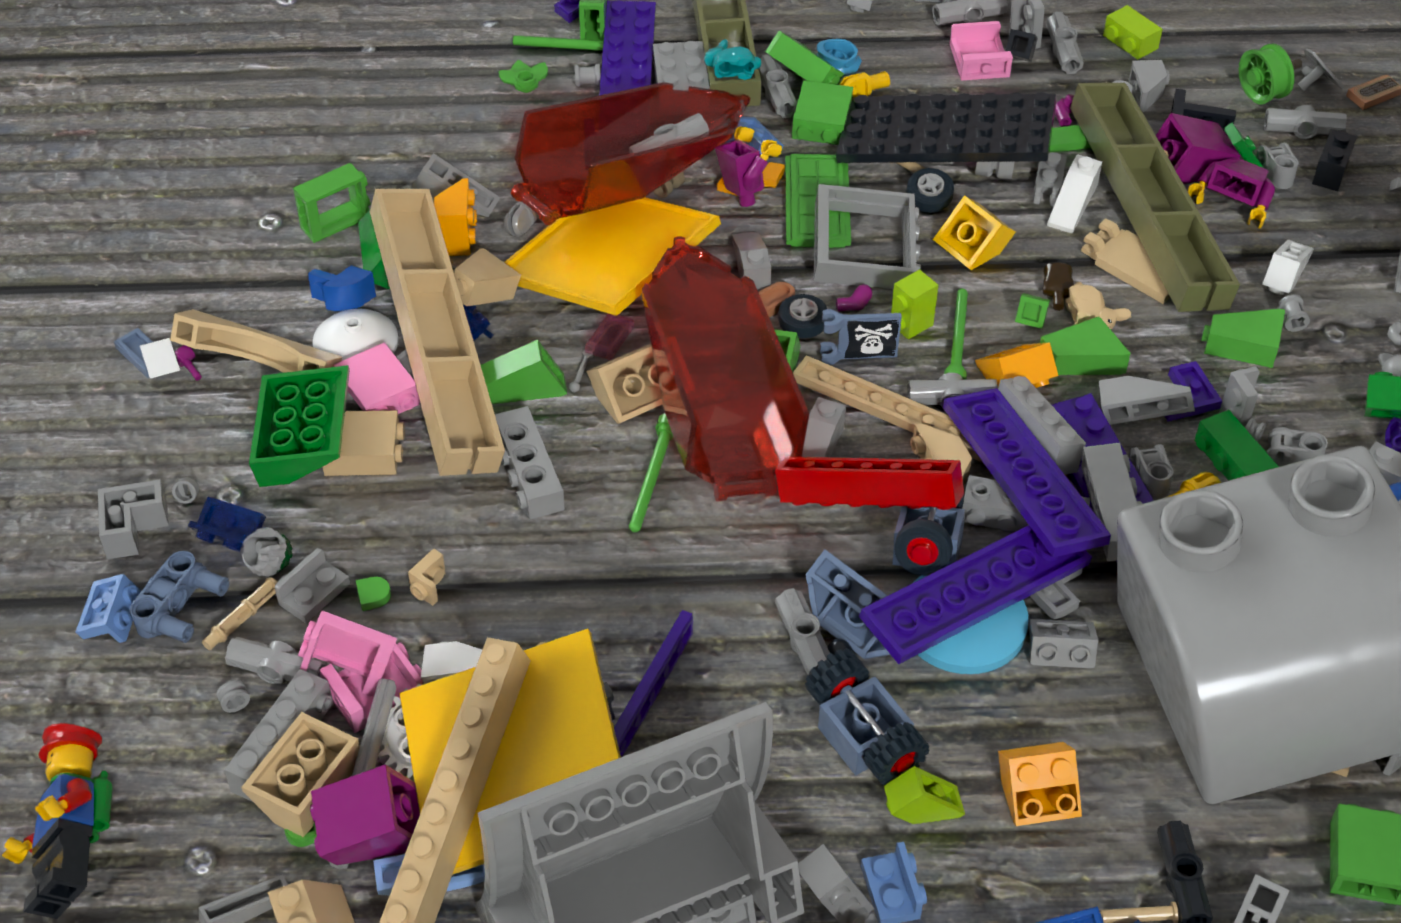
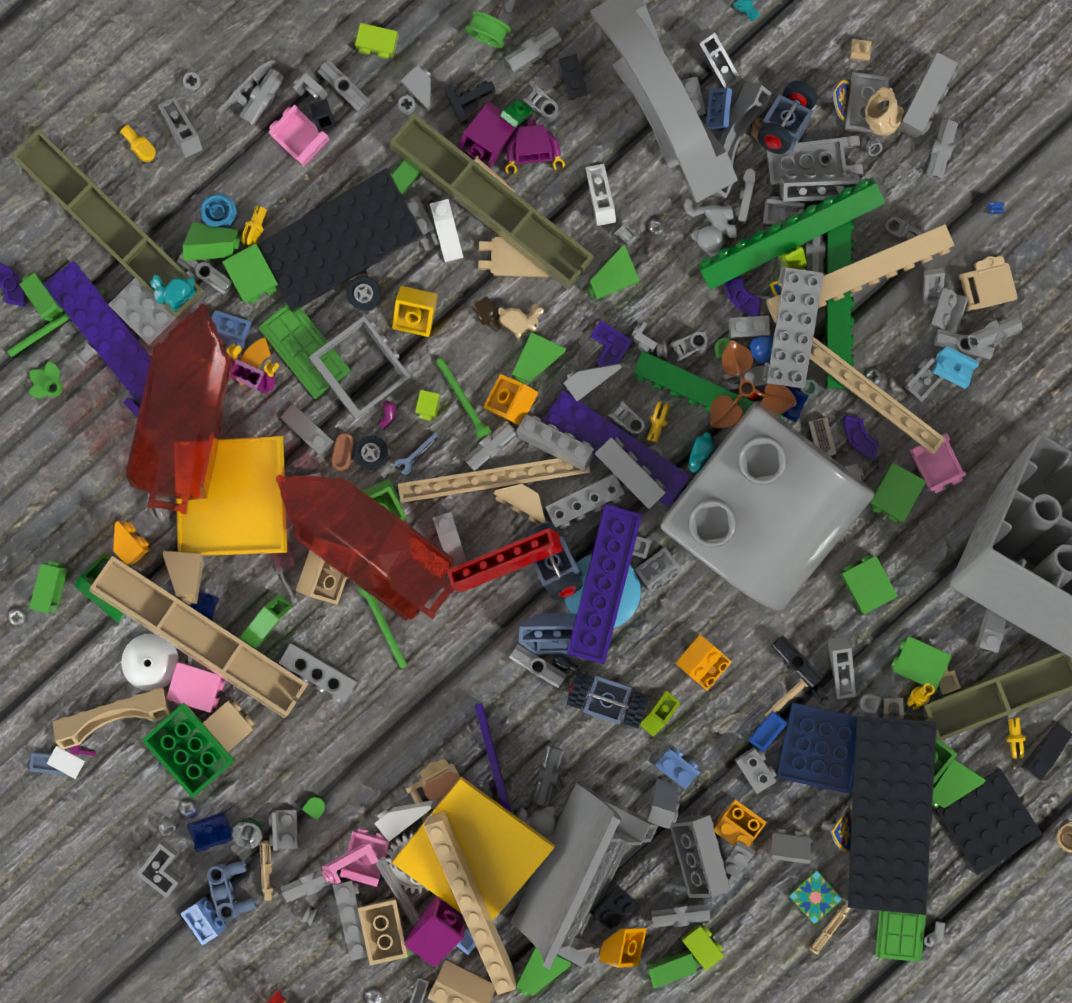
camera: 35 degrees left, 40 degrees up
blue brick [308,266,376,311] -> none
tan bracket [408,549,445,605] -> none
light grey slope [411,153,500,217] -> none
light grey piece [629,113,709,169] -> none
dark purple plate [943,388,1111,557] -> none
bright green tile [1015,293,1050,329] -> none
magenta arm [1055,94,1074,127] -> none

